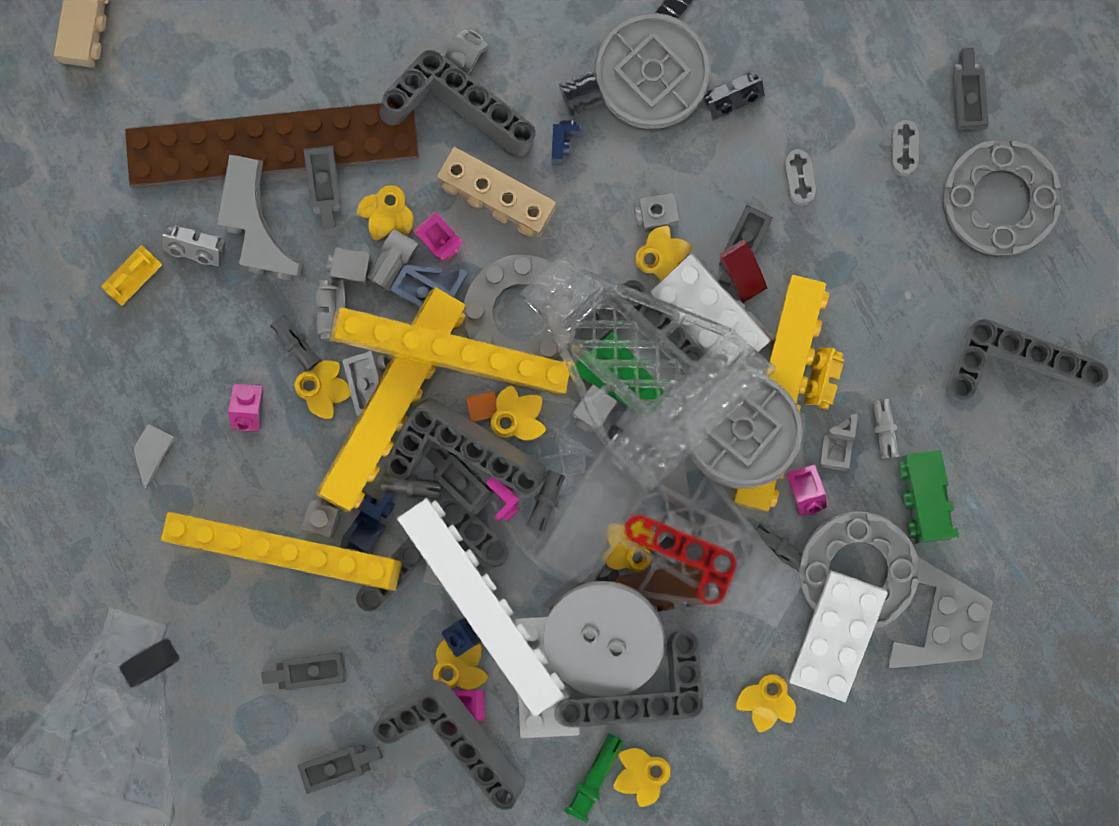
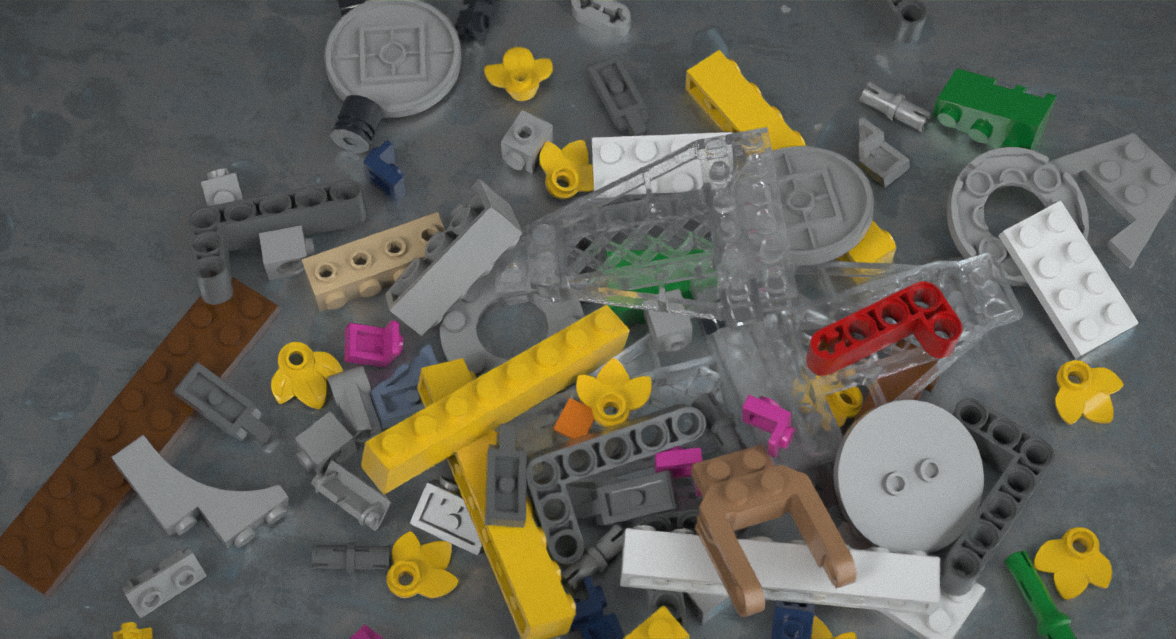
camera: 55 degrees left, 20 degrees down
dark red slope [719,239,768,303] -> none
dark pink bracket [787,465,827,516] -> none
yellow hinge [803,348,845,410] -> none
none -> light grey brick [259,225,315,281]
none -> light grey wedge [385,178,523,336]
none -> yellow plate [484,46,553,101]
none -> dark grey hinge [484,424,527,528]
none -> medium nougat plate [691,444,857,617]
none -> dark pink bracket [742,395,795,458]

